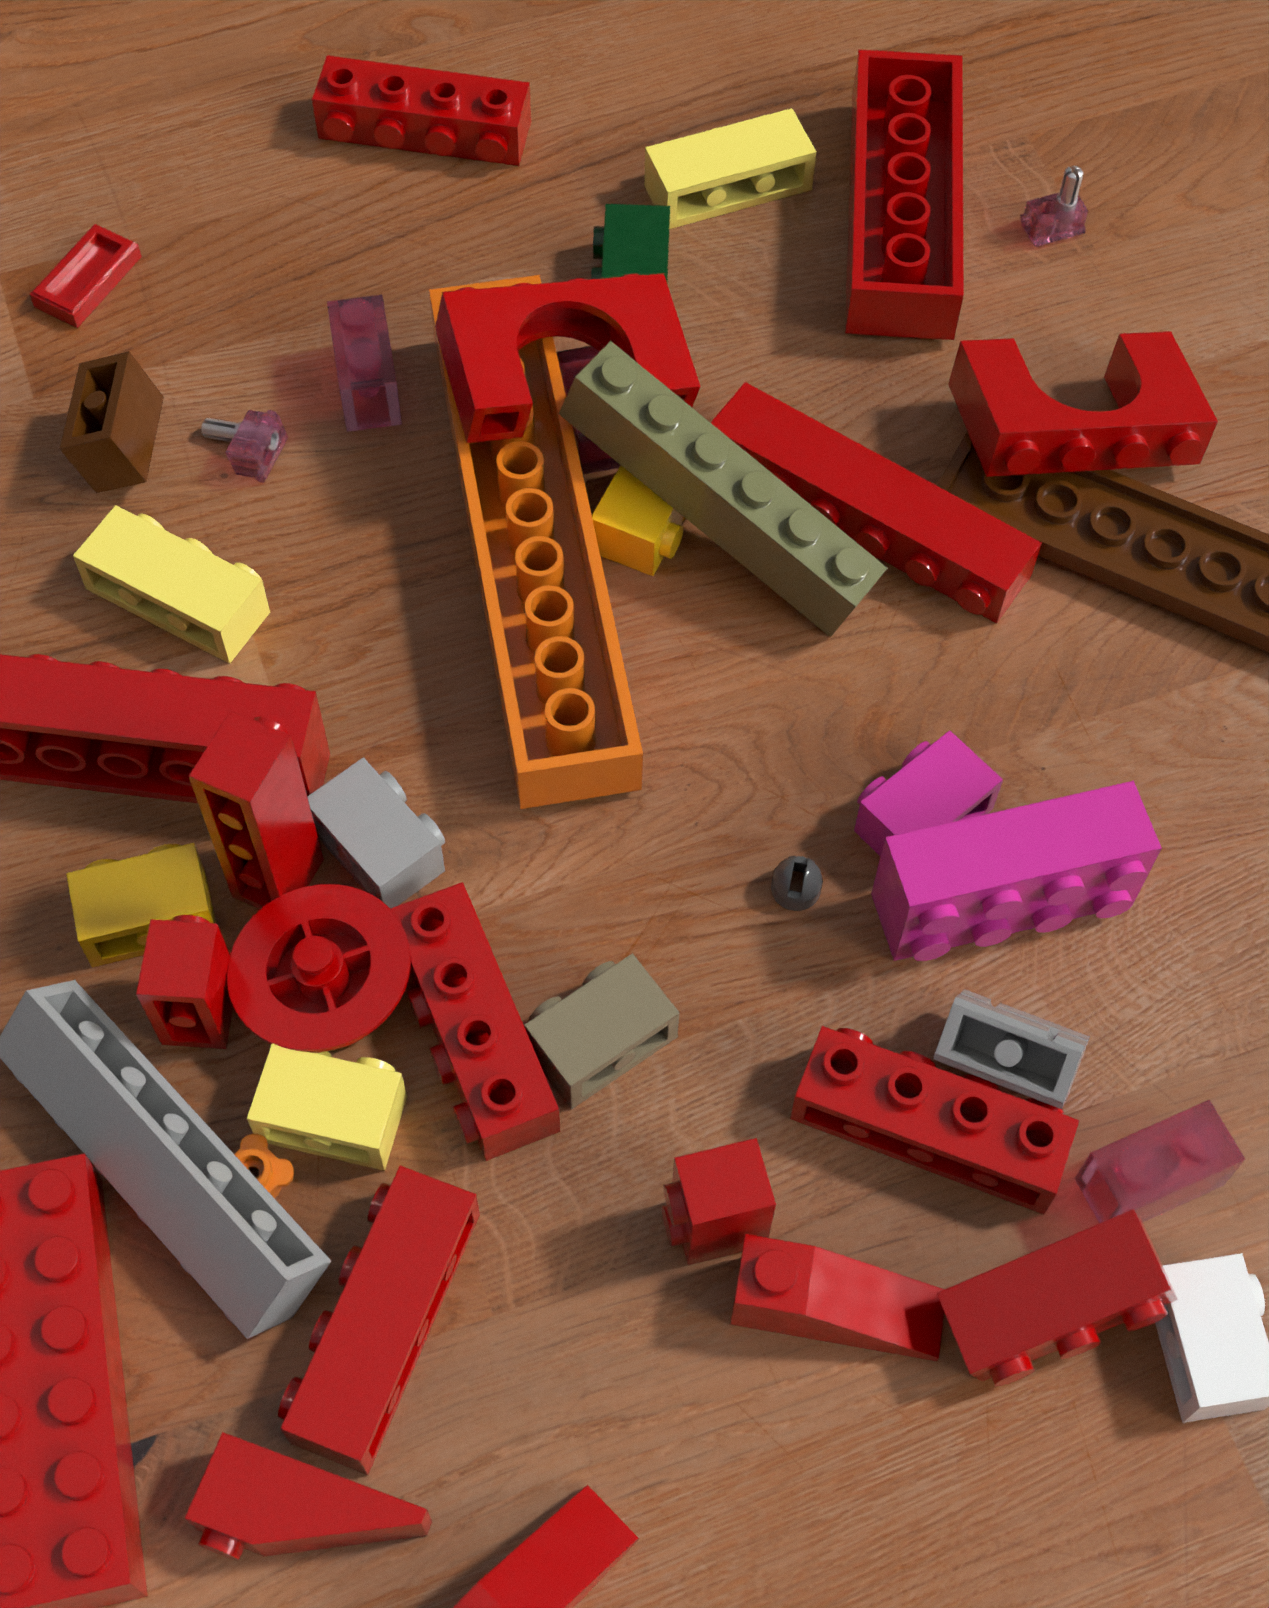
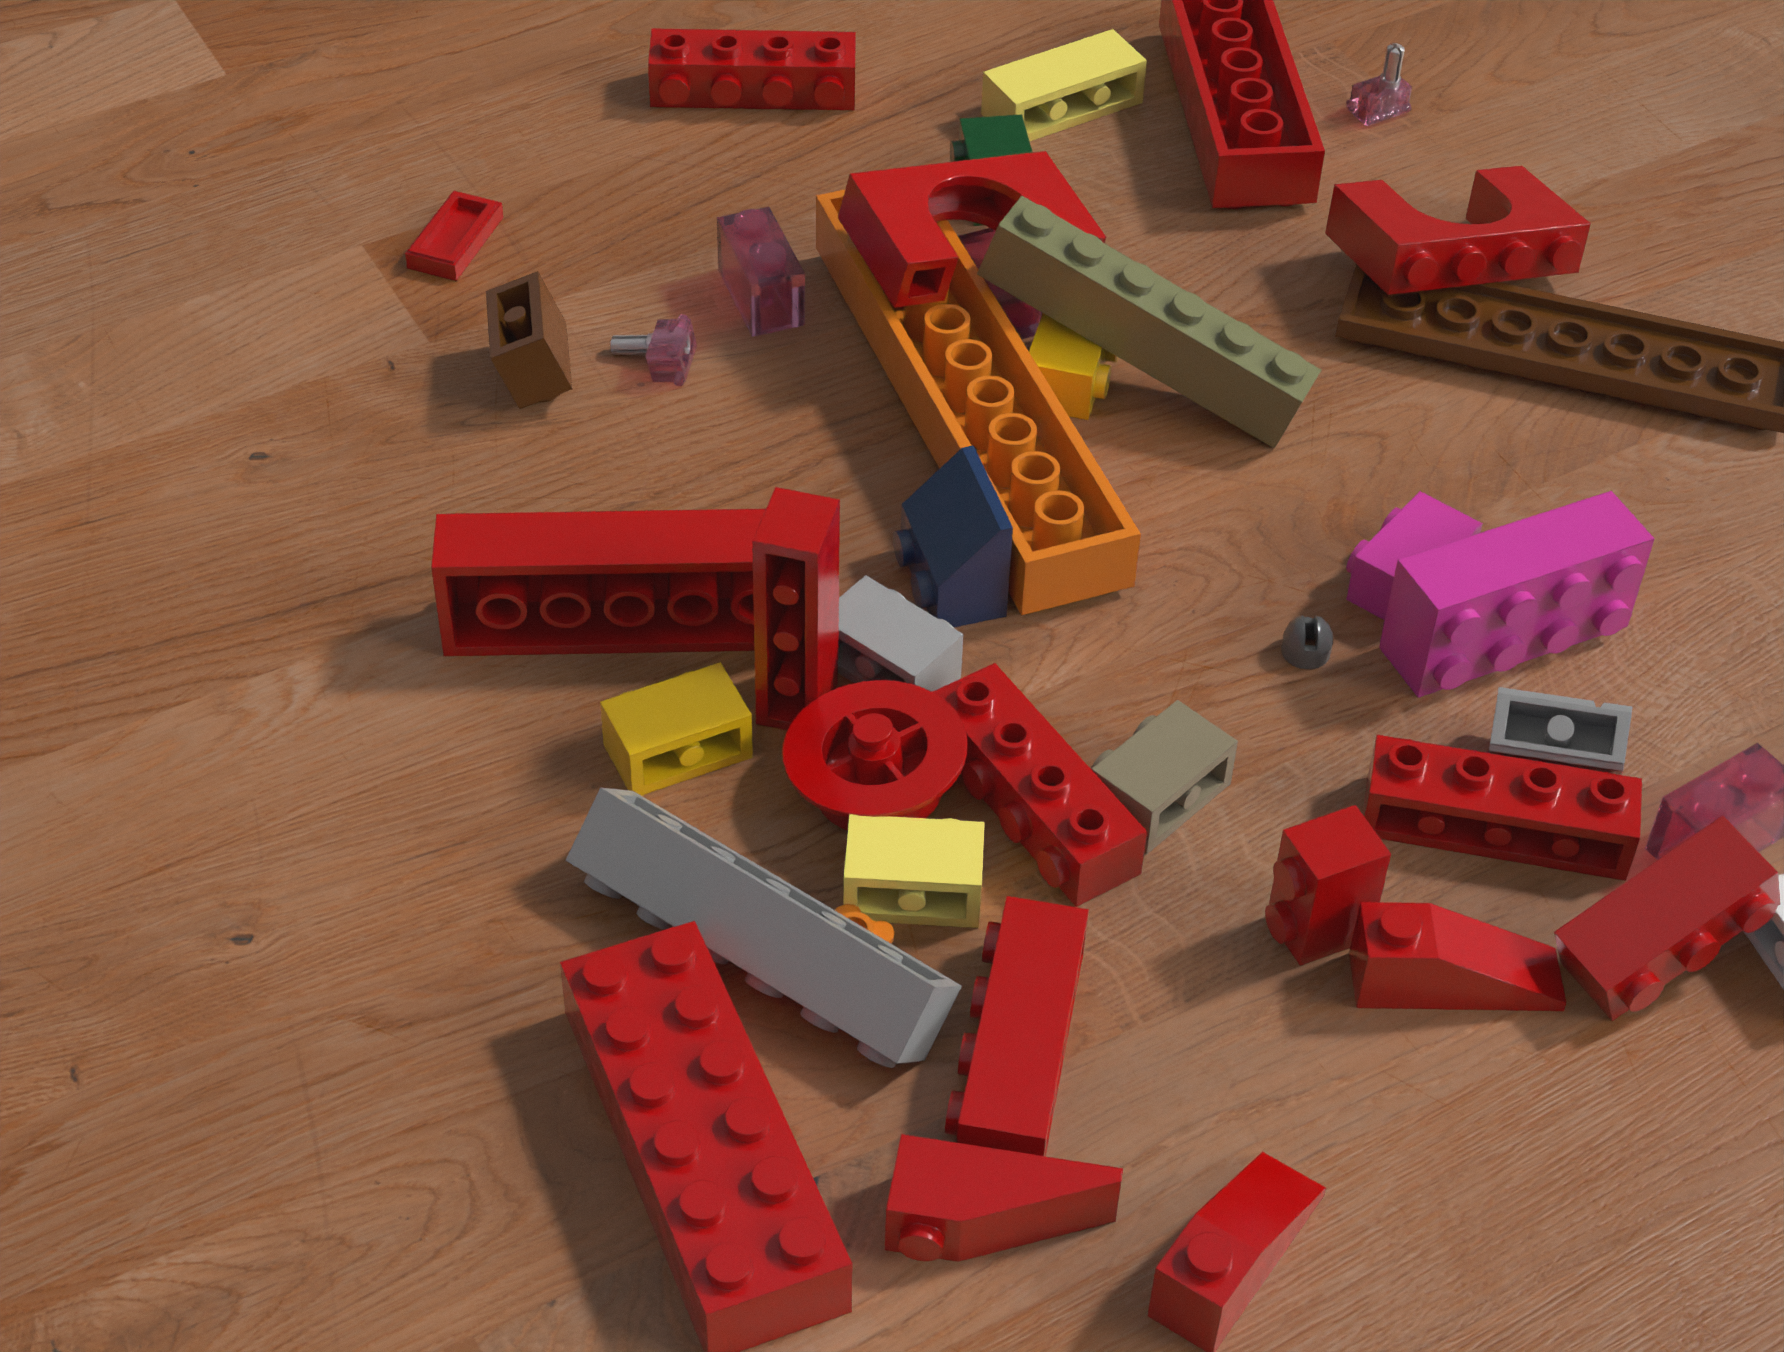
camera: 10 degrees left, 15 degrees down
light yellow brick [73,505,270,664] -> none
red brick [136,915,233,1049] -> none
red brick [710,382,1042,624] -> none
none -> dark blue slope [893,446,1013,627]

